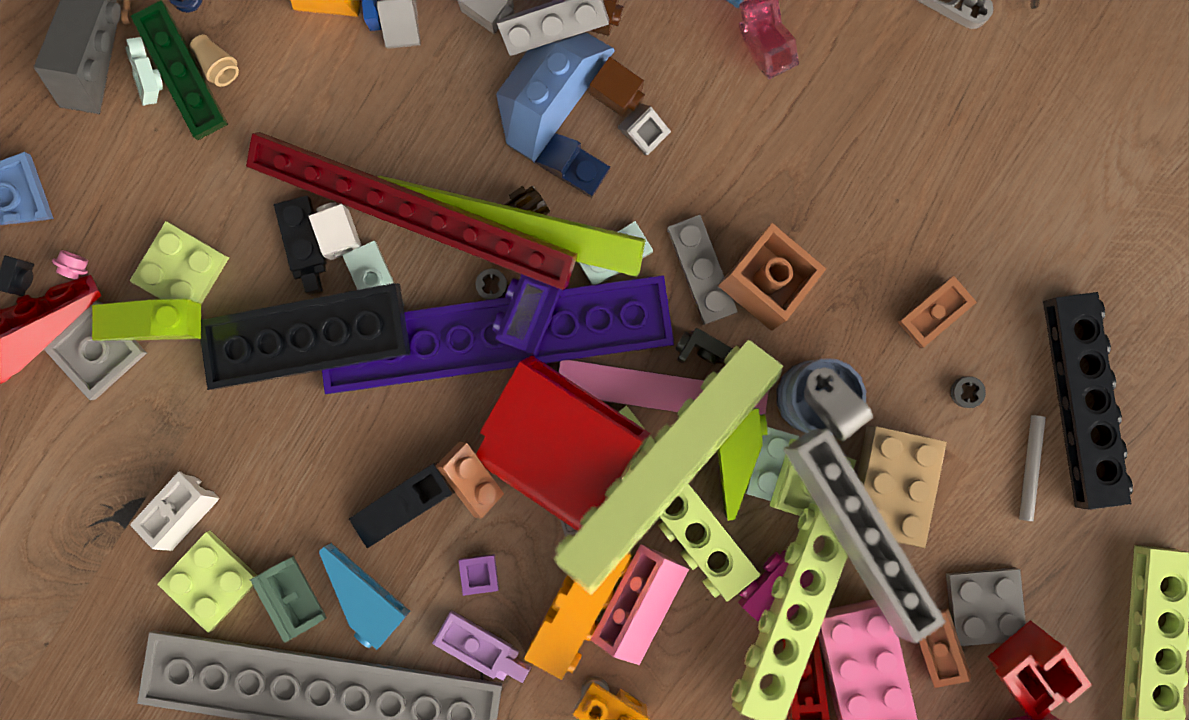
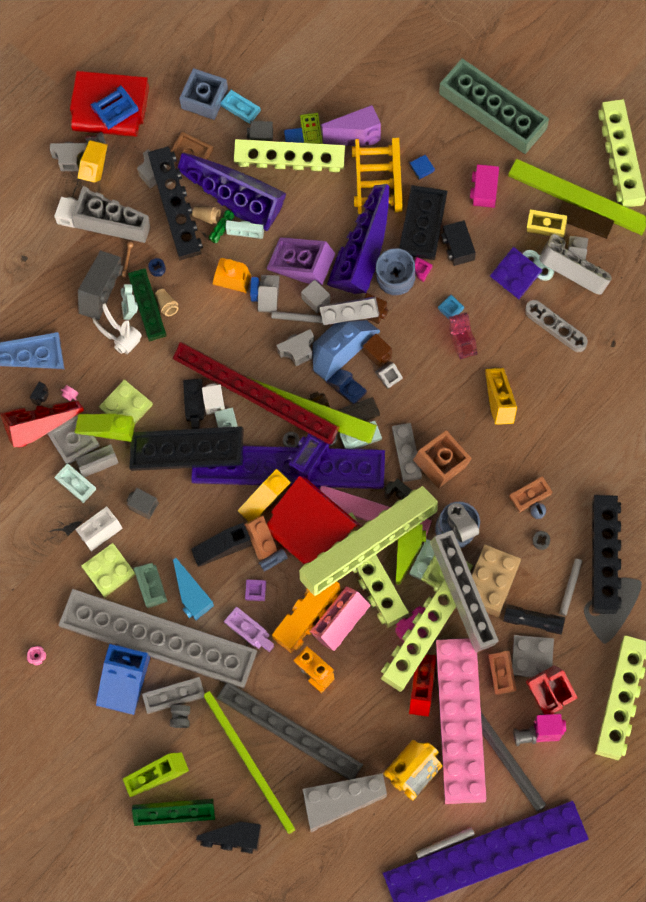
camera: 15 degrees right, 15 degrees down
none -> light aqua plate [55,463,96,503]
none -> light grey panel [76,444,119,478]
none -> white plant [92,303,142,354]
none -> dark grey brick [127,488,159,519]
none -> yellow slope [238,469,292,522]
none -> sand blue piece [259,549,288,572]
none -> light grey bar [271,311,323,323]
none -> light grey brick [277,329,314,366]
none -> clear smoke tile [338,397,380,421]
none -> yellow slope [485,368,517,424]
none -> black axle [503,604,565,635]
none -> sand blue hinge [530,503,546,519]
none -> dark grey piece [584,577,642,644]

